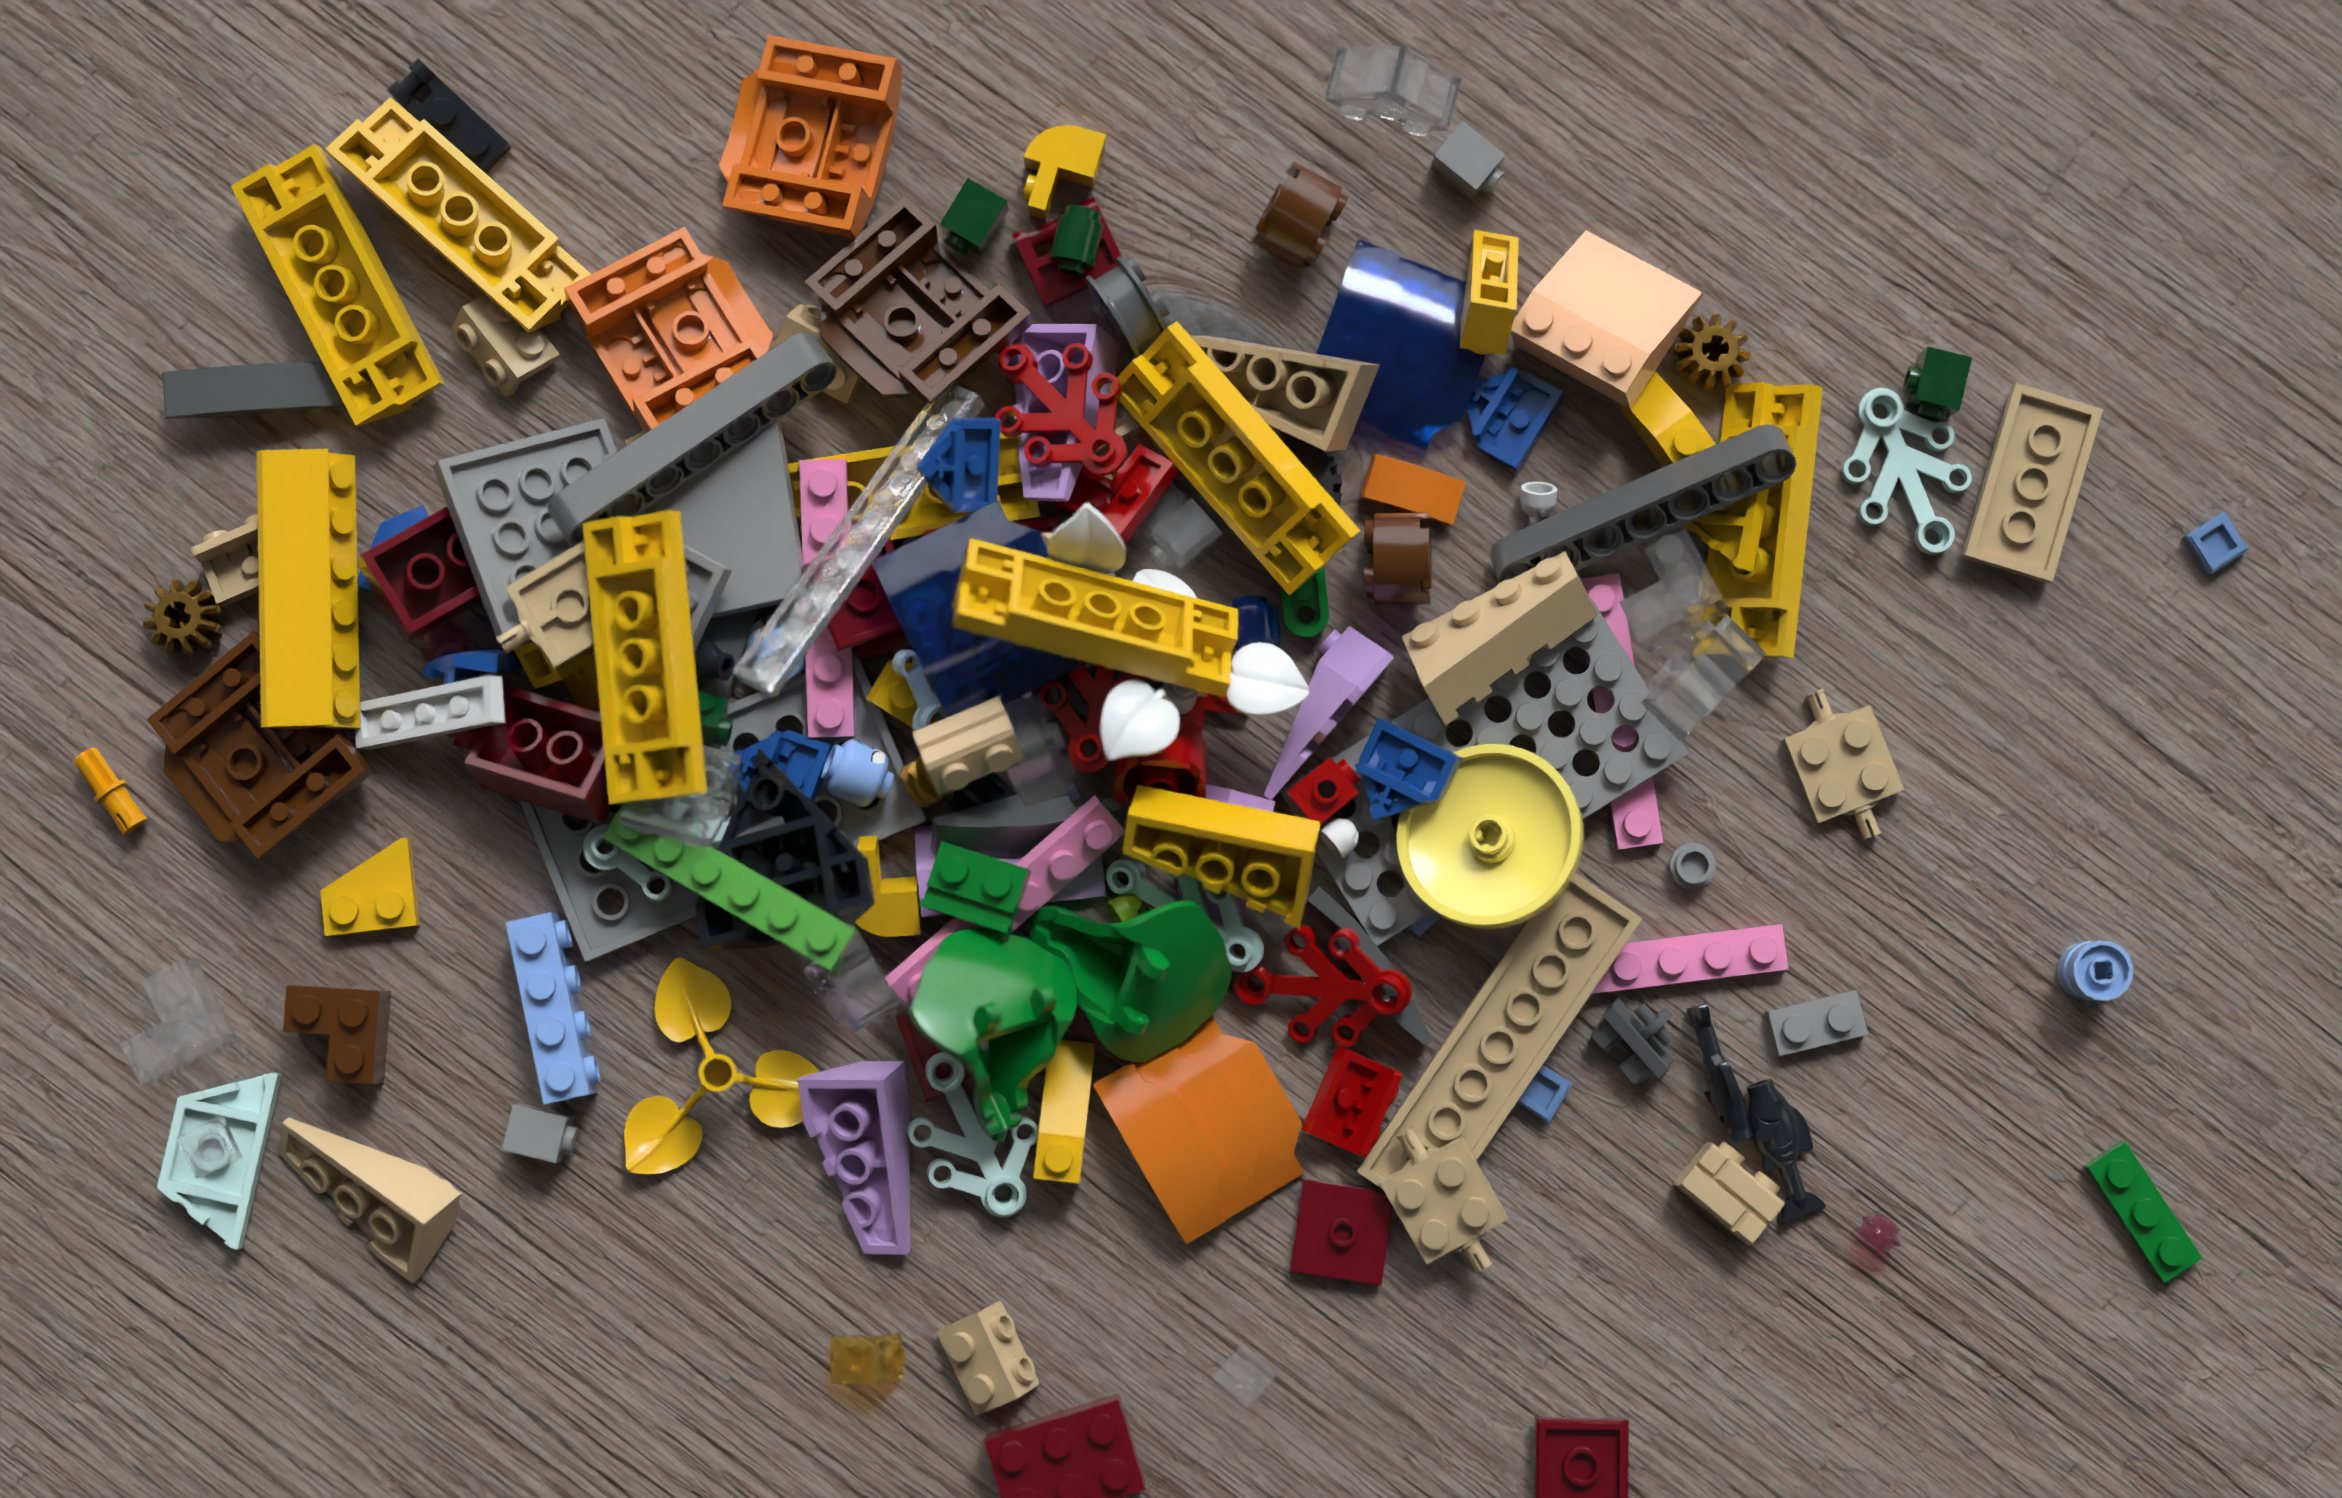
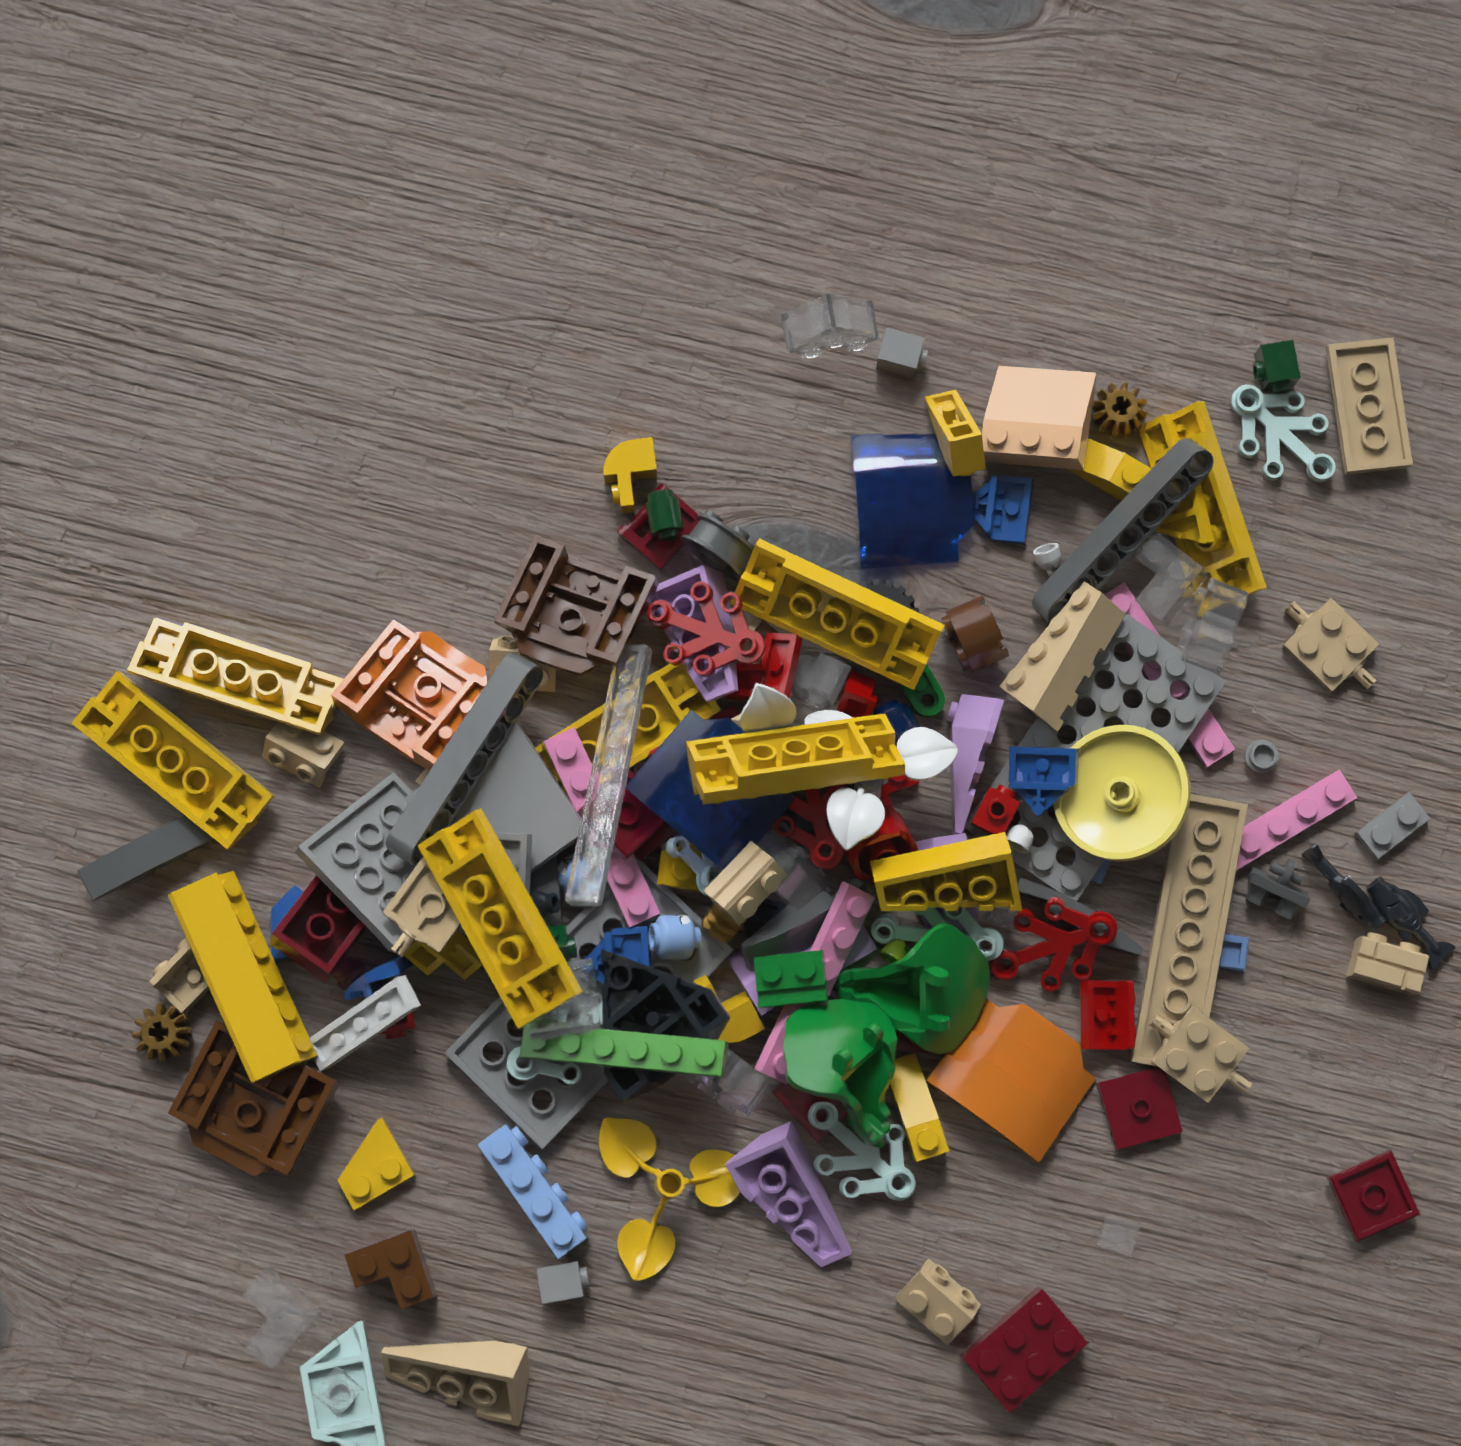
camera: 20 degrees left, 5 degrees down
light orange axle [75,747,148,835] -> none
black plate [386,58,511,174] -> none
dark red brick [464,685,612,825] -> none
orange slope [719,35,903,238] -> none
clear yellow bracket [830,1333,905,1385] -> none
blue slope [916,418,1001,512] -> none
dark green brick [940,177,1009,256] -> none
tan wedge [1190,336,1380,451] -> none
reddish brown brick [1250,161,1348,268] -> none
orange slope [1360,454,1466,526] -> none
none -> red brick [836,671,878,718]

